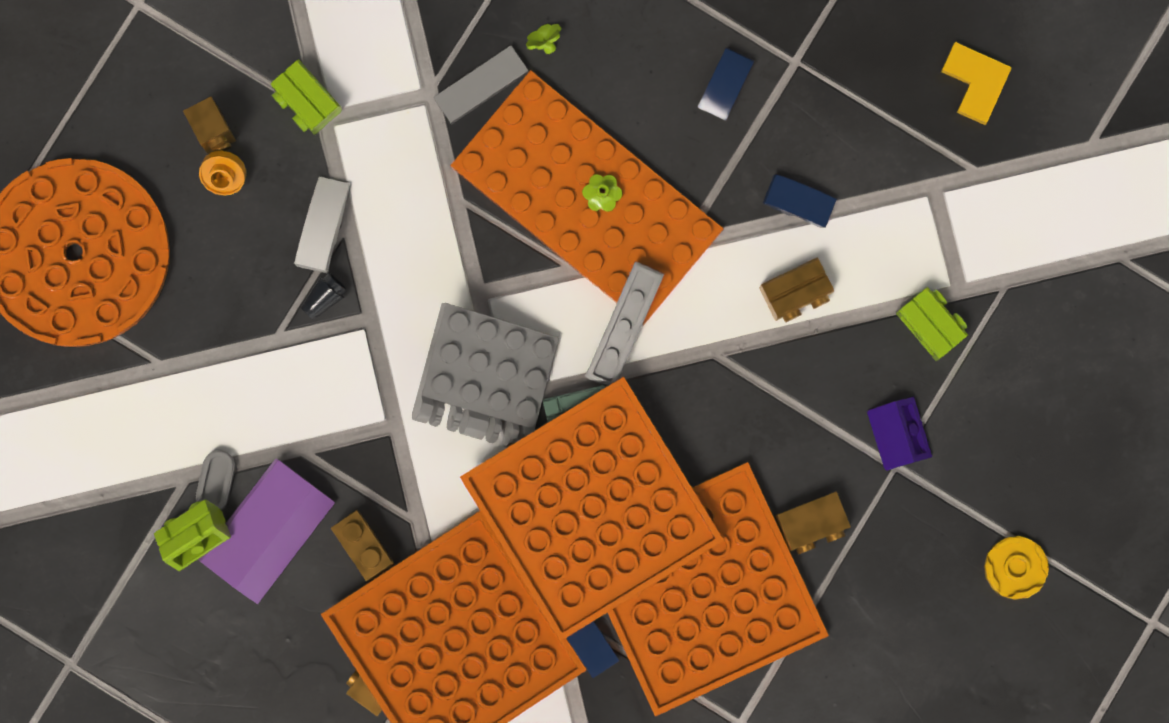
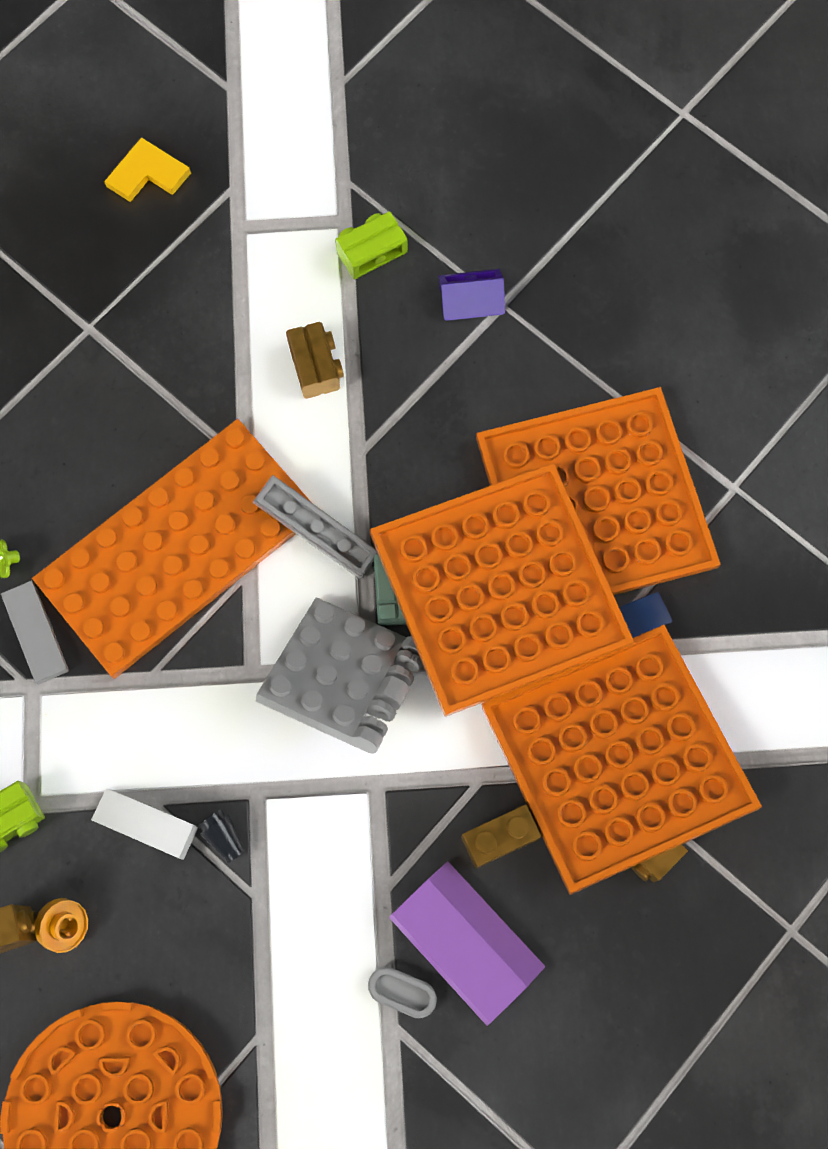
camera: 75 degrees left, 10 degrees down
lime brick [153,499,231,571] -> none
lime plant [582,174,622,212] -> none
dark blue slope [698,47,754,120] -> none
dark blue slope [763,174,837,228] -> none
pearl gold brick [775,492,851,555] -> none
yellow tile [984,536,1049,600] -> none

